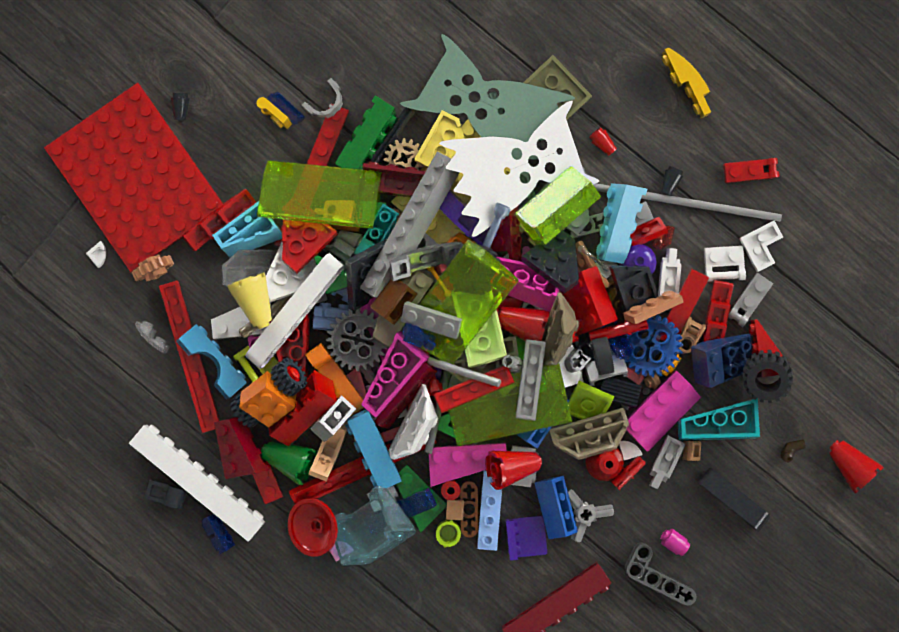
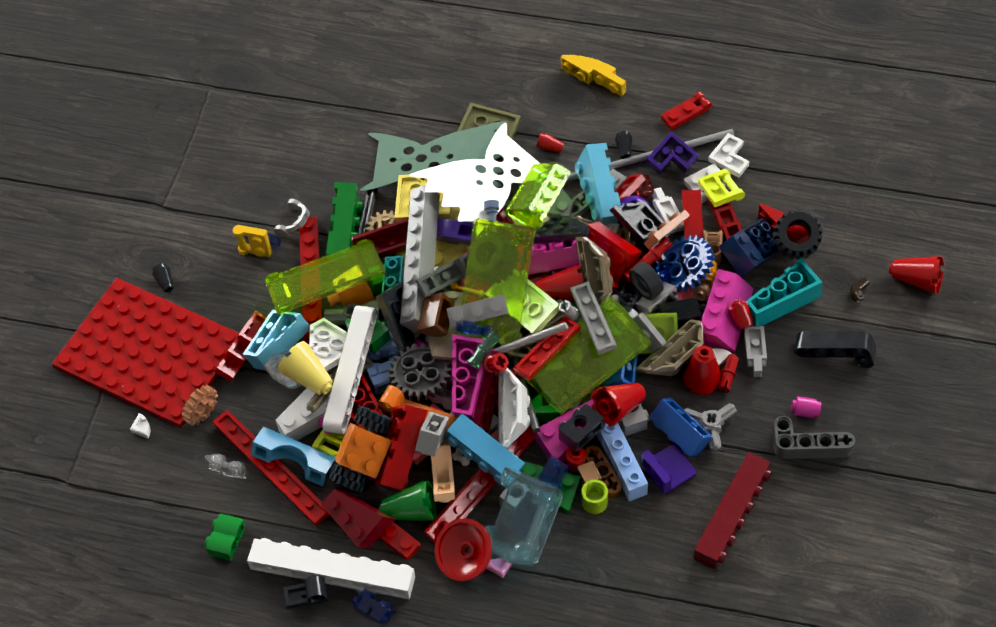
camera: 25 degrees left, 30 degrees down
red plate [282,196,338,274] -> none
medium nougat slope [682,440,701,461] -> none
light grey plate [728,273,773,327] -> none
none -> green brick [204,513,245,561]
none -> clear green axle [467,331,499,369]
none -> red bush [483,353,509,374]
none -> black brick [559,403,604,453]
none -> light grey plate [628,312,666,352]
none -> dark purple brick [646,131,699,175]
none -> neon yellow plate [698,169,745,207]
none -> red brick [728,299,754,329]

